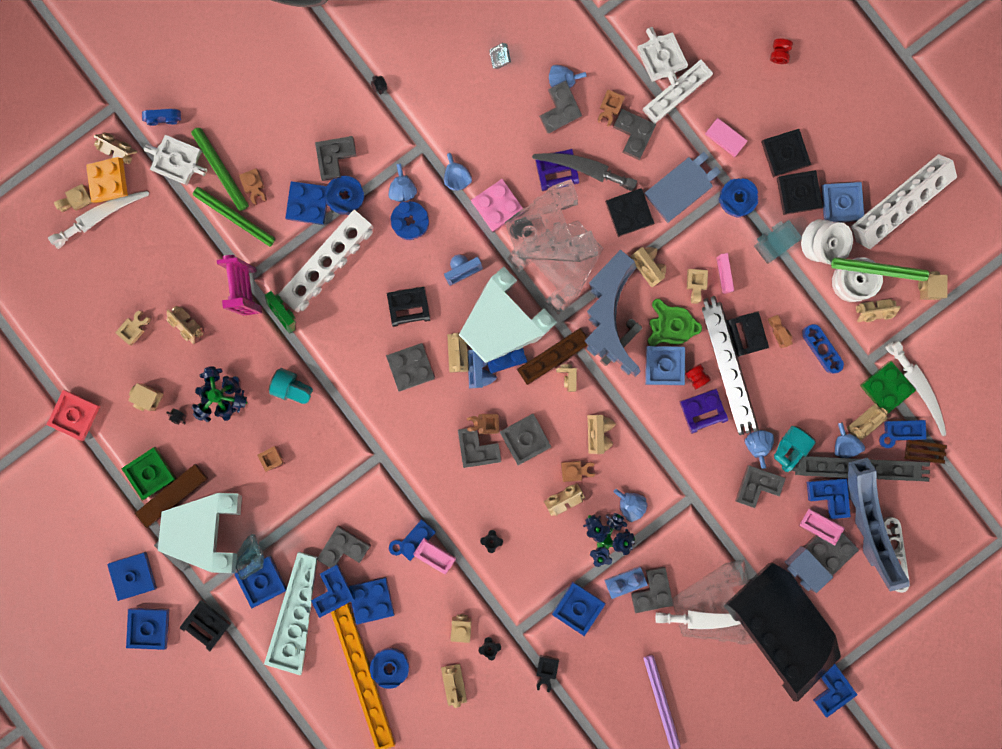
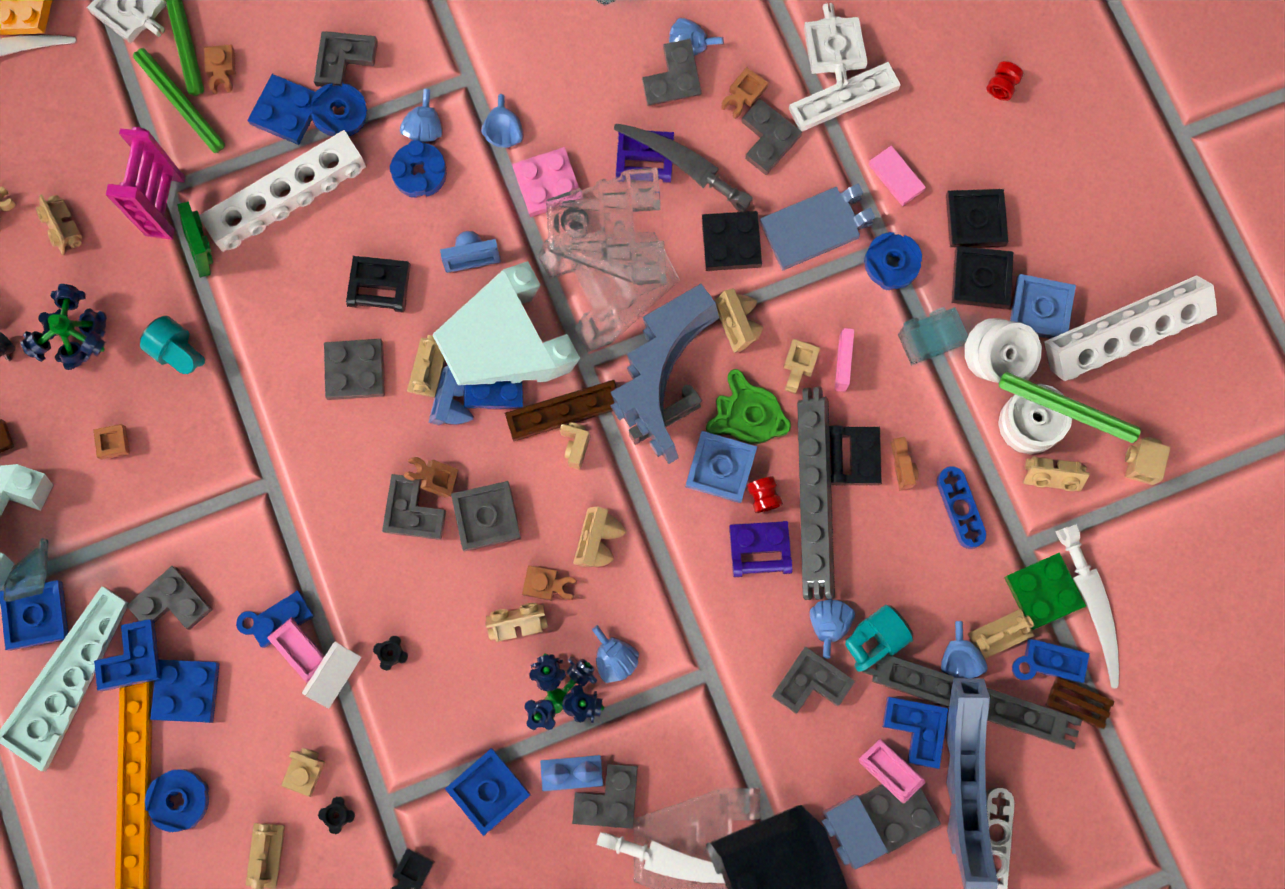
camera: 20 degrees right, 10 degrees down
none -> white tile [302,641,361,709]

